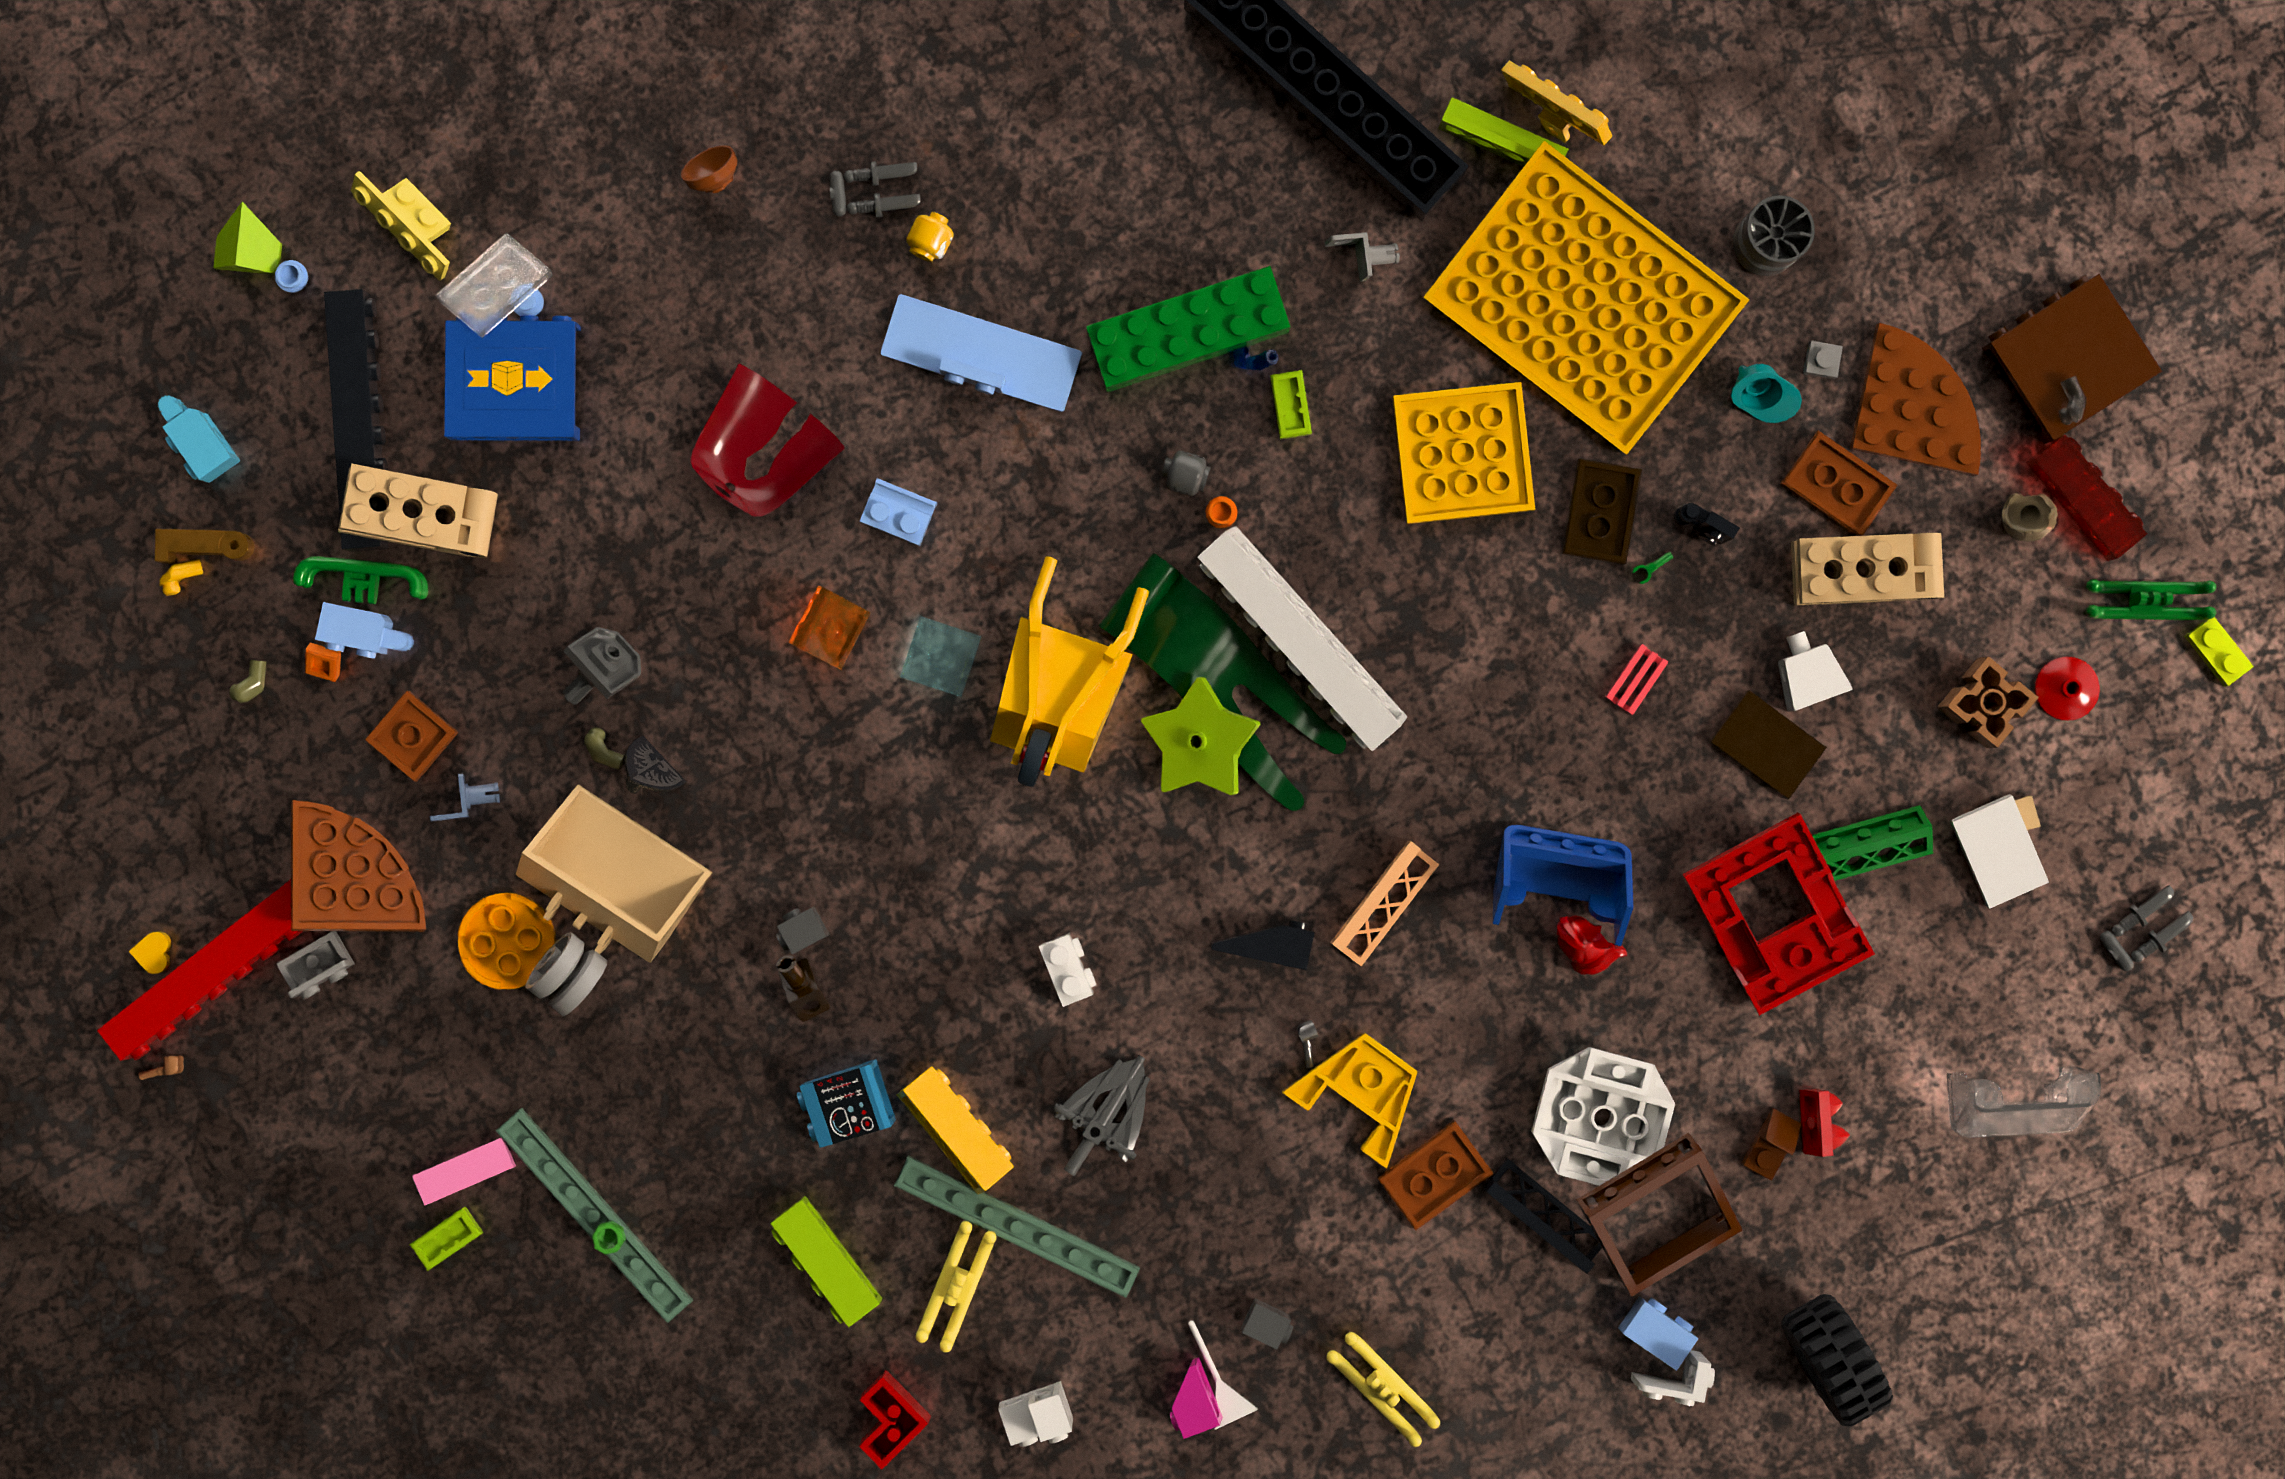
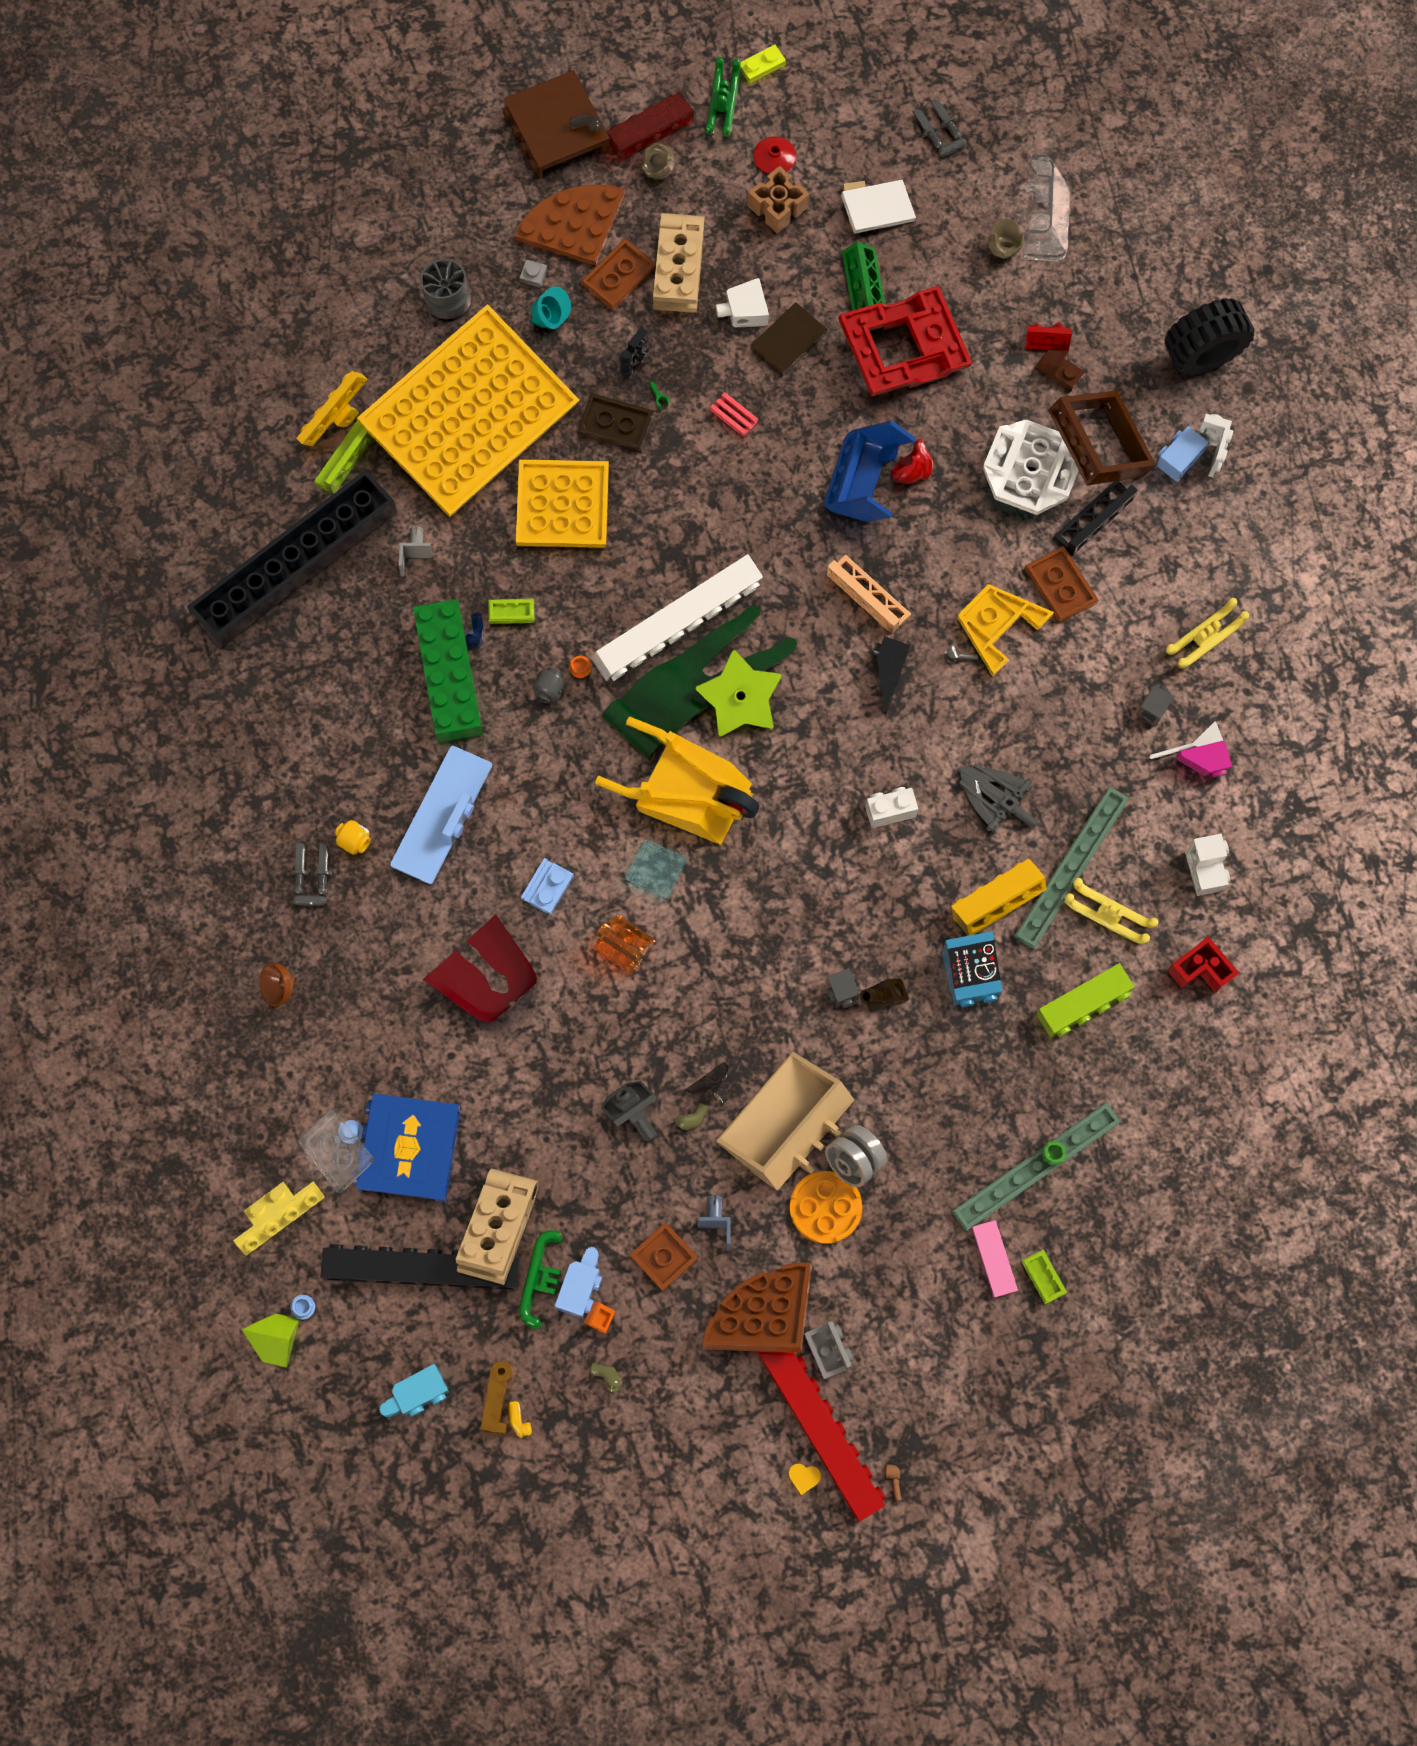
camera: 80 degrees left, 15 degrees down
none -> dark tan hair [988,218,1024,259]

